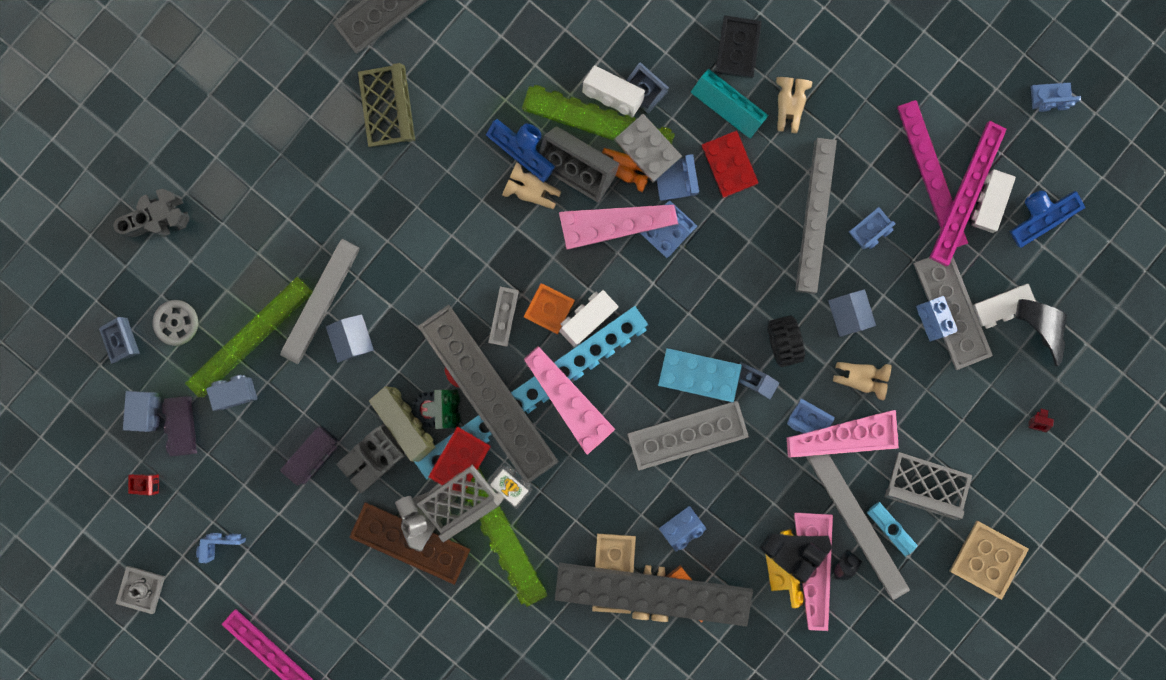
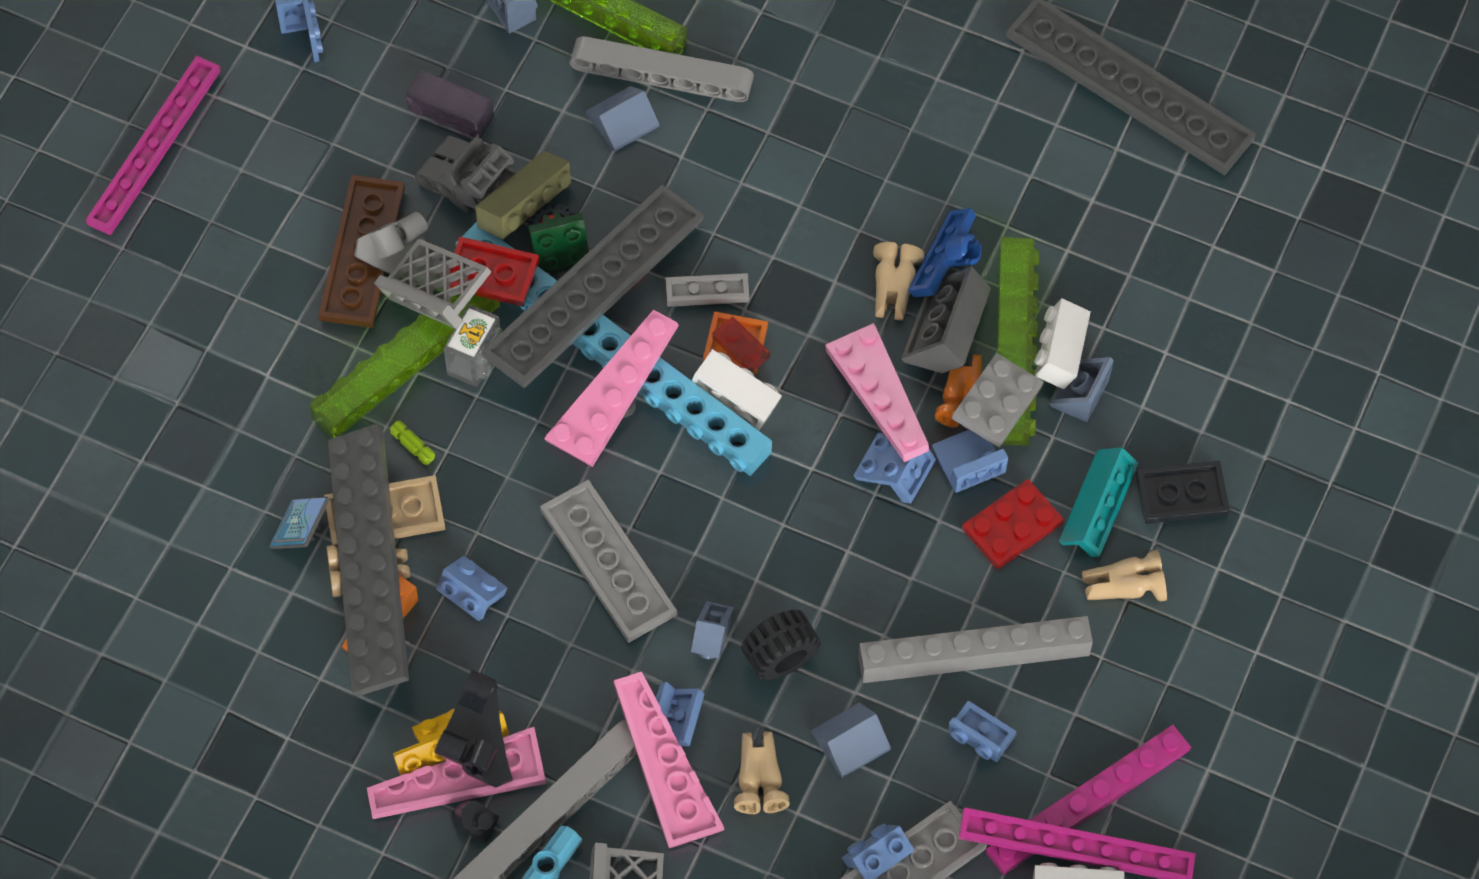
camera: 75 degrees right, 25 degrees down
olive fence [358,63,415,147] -> none
medium azure plate [658,348,742,403] -> none
none -> piece [269,497,330,549]
none -> lime axle [390,420,435,465]
none -> clear red plate [712,316,770,372]

